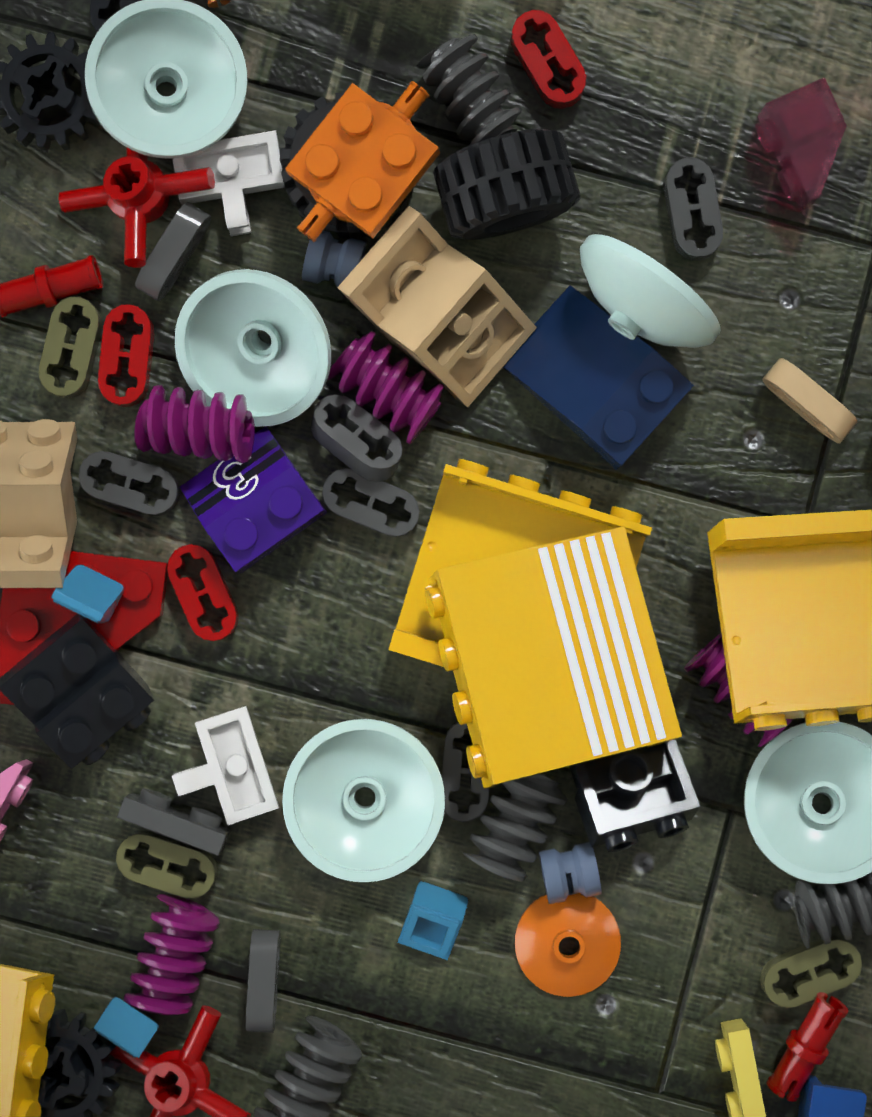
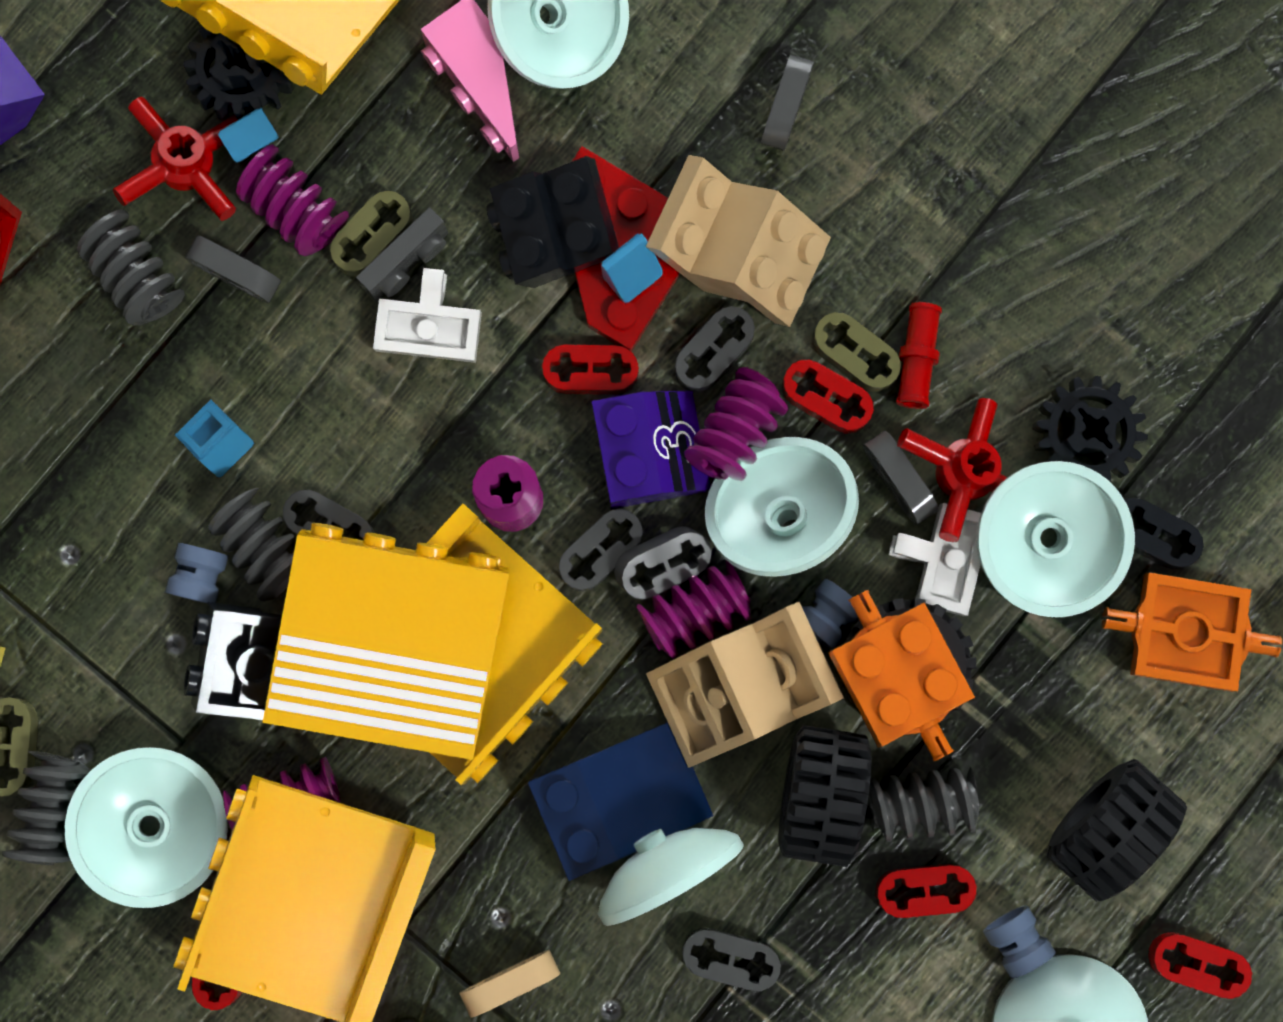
camera: 110 degrees right, 5 degrees down
light aqua dish [282,719,445,882] -> none
orange dish [515,893,621,997] -> none
none -> magenta piece [472,455,543,532]

